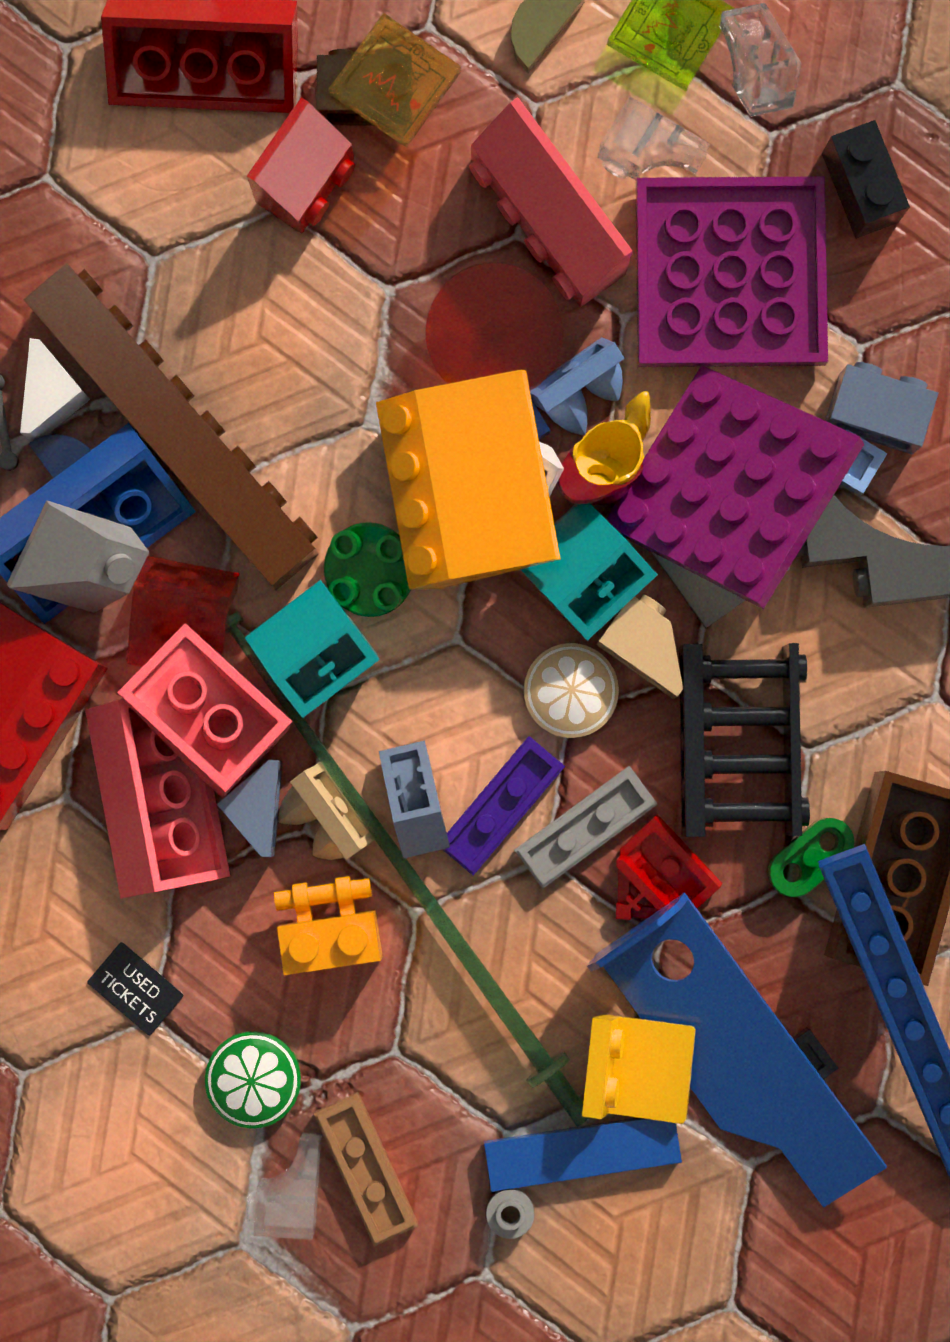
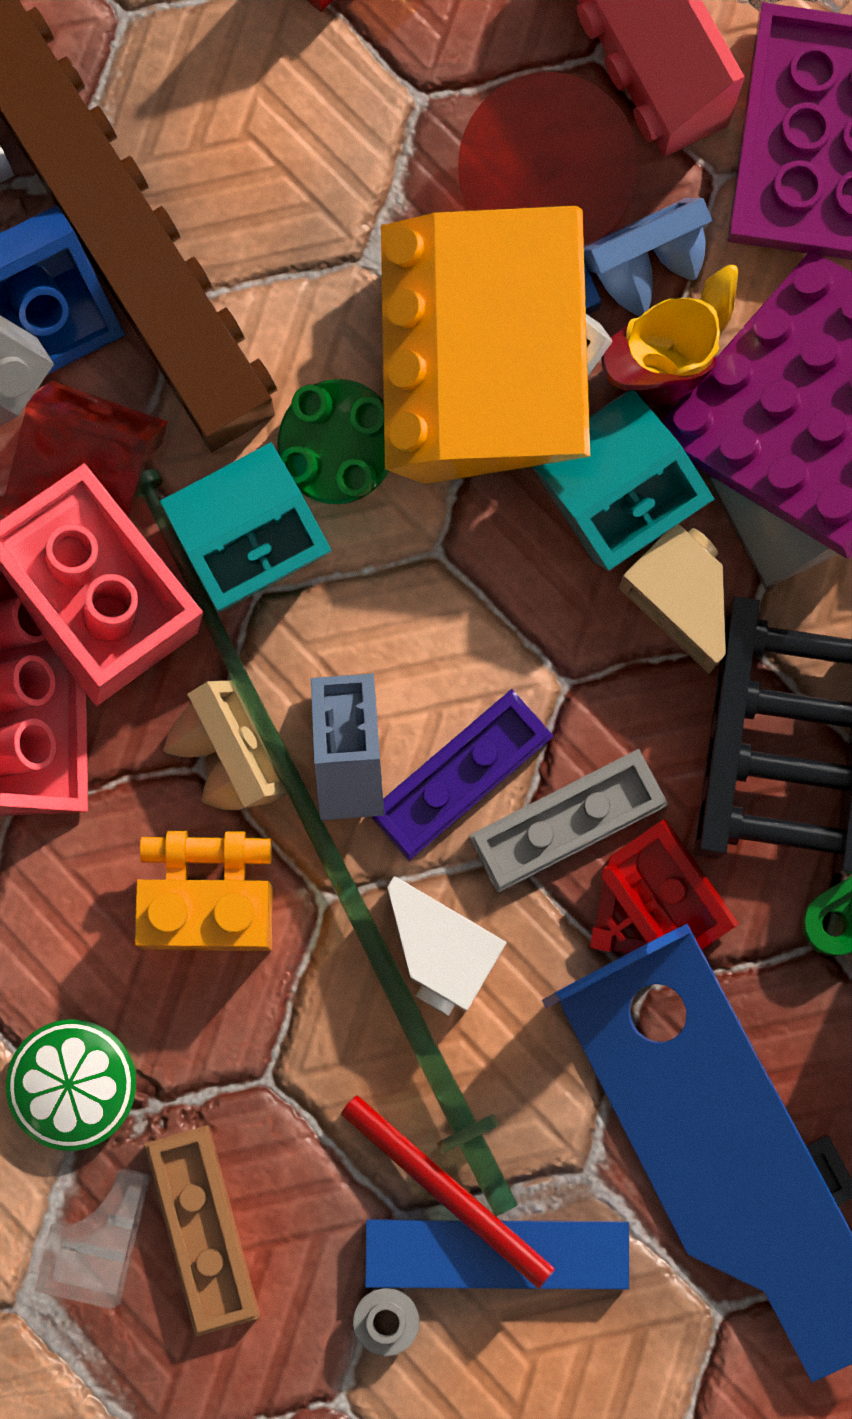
camera: 10 degrees right, 5 degrees down
sand blue slope [217,760,283,857] -> none
dish [524,643,619,738] -> none
yellow bracket [582,1014,696,1124] -> none
none -> red bar [341,1095,556,1289]
none -> white slope [388,876,507,1016]

